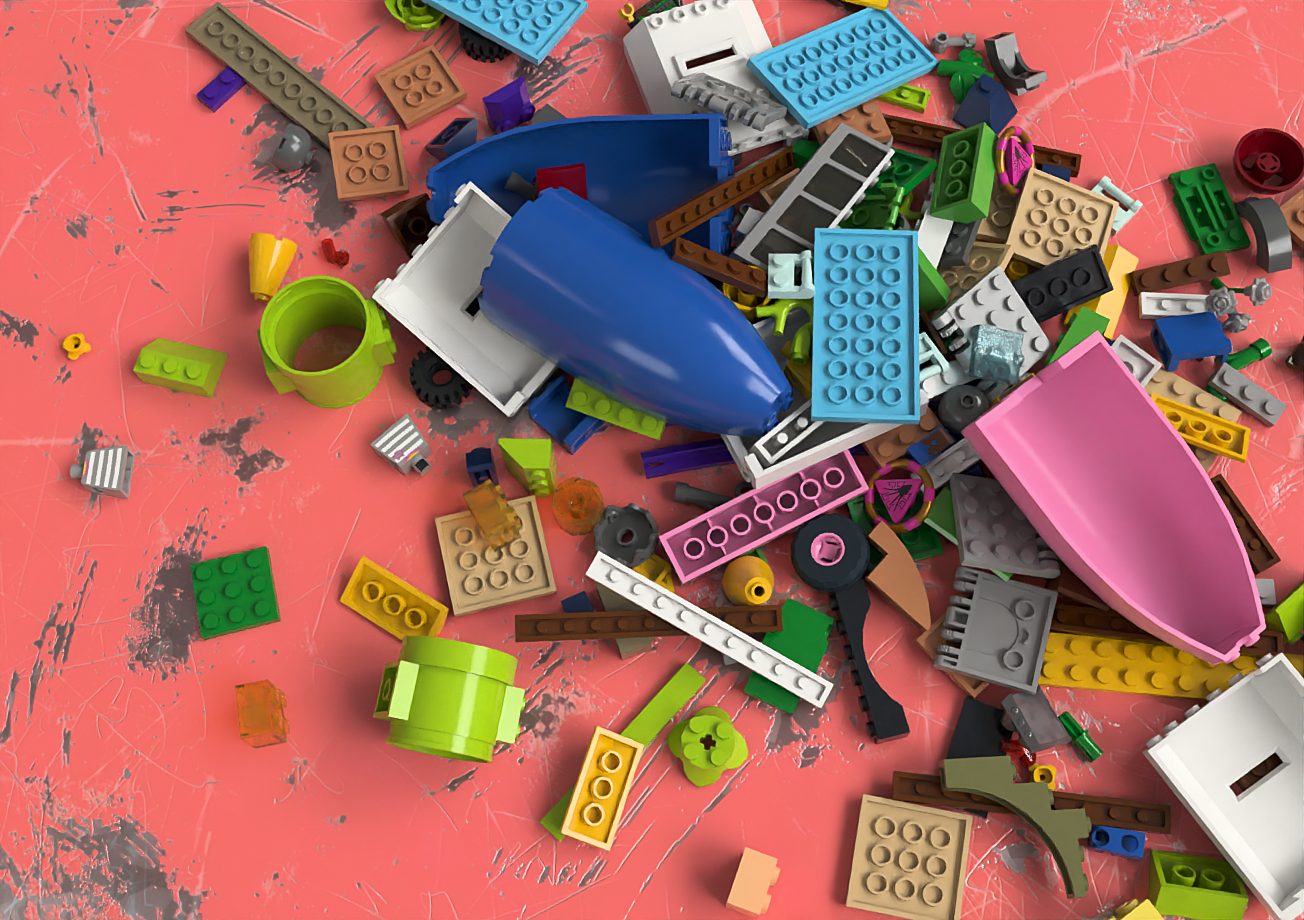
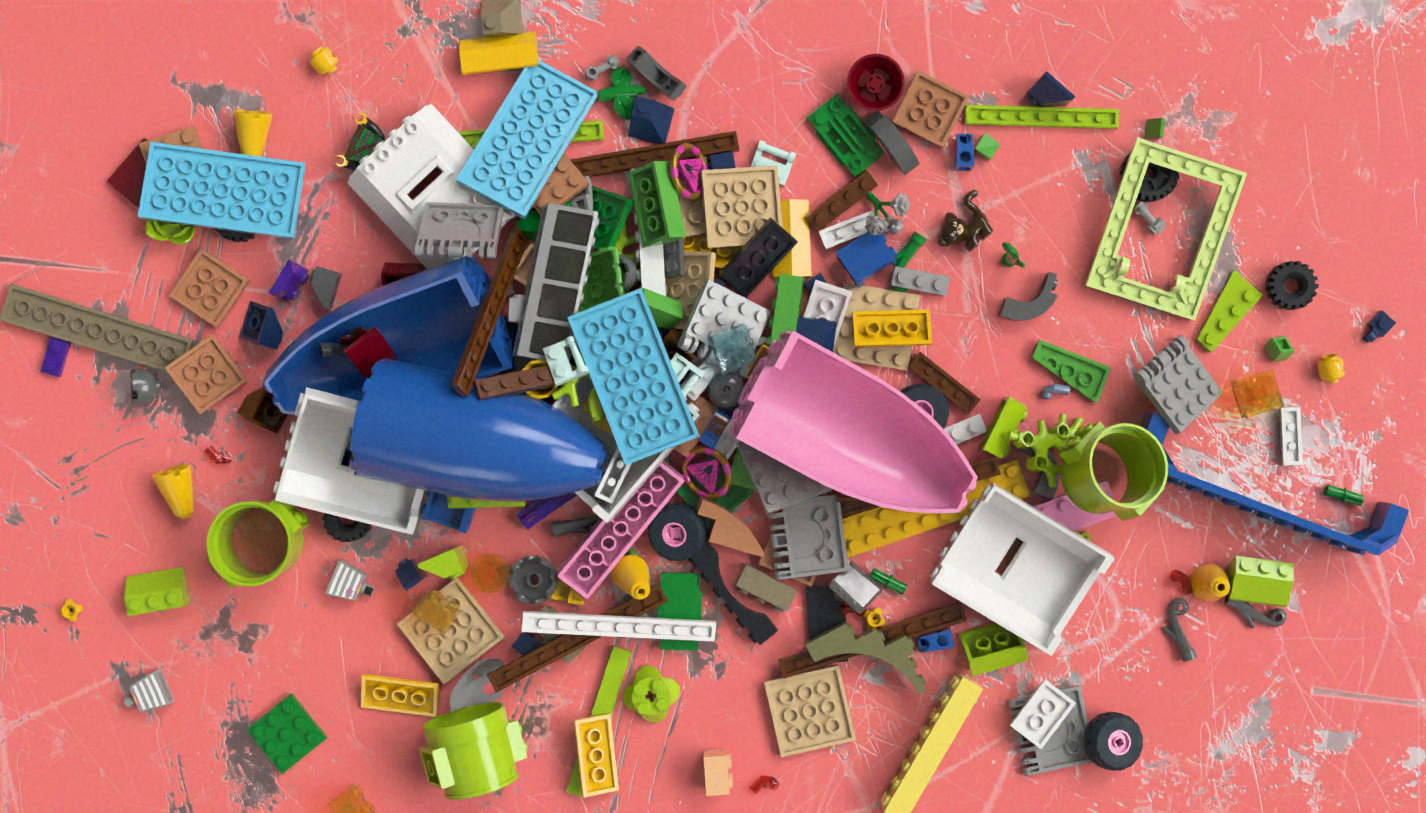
camera: 30 degrees left, 20 degrees up
none -> light grey piece [450,658,504,712]
none -> dark tan brick [736,563,798,612]

